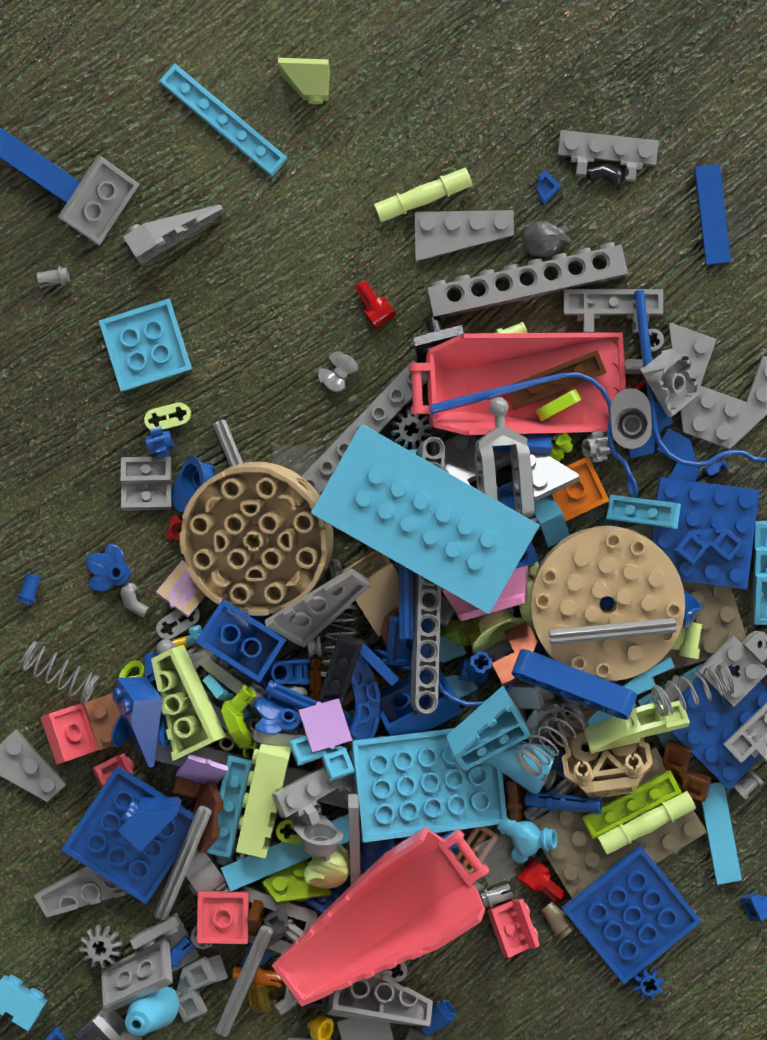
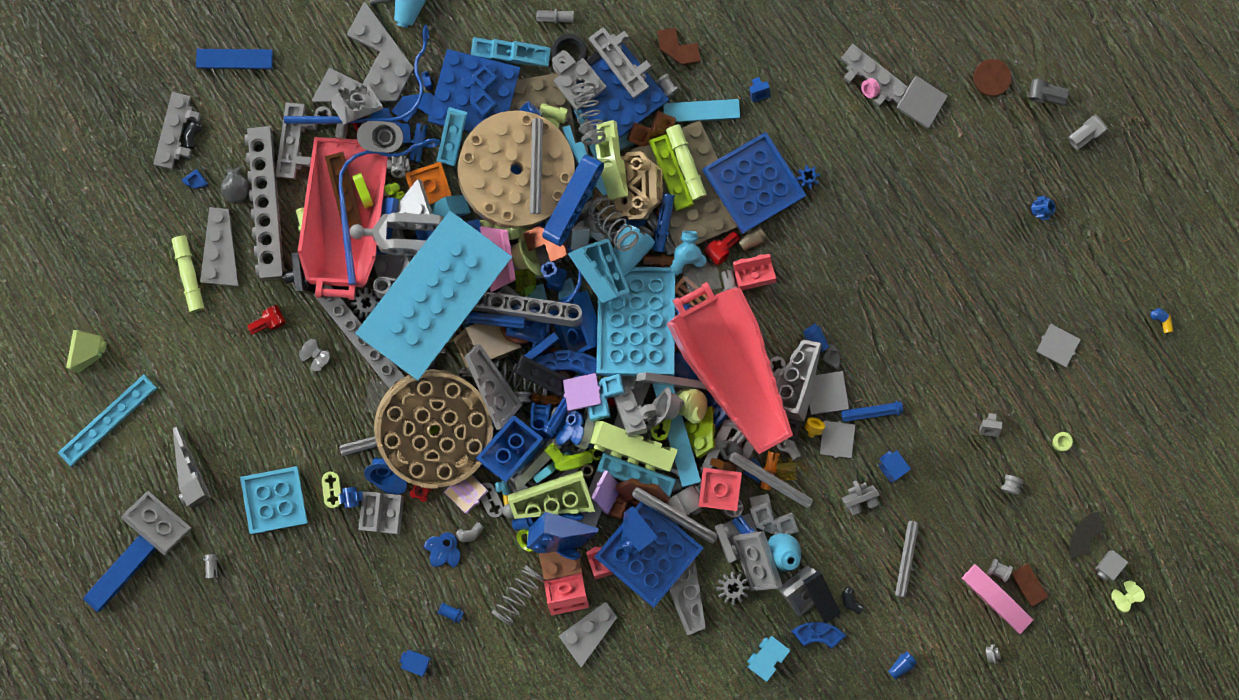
camera: 80 degrees left, 5 degrees down
none -> blue pin [409,123,428,163]

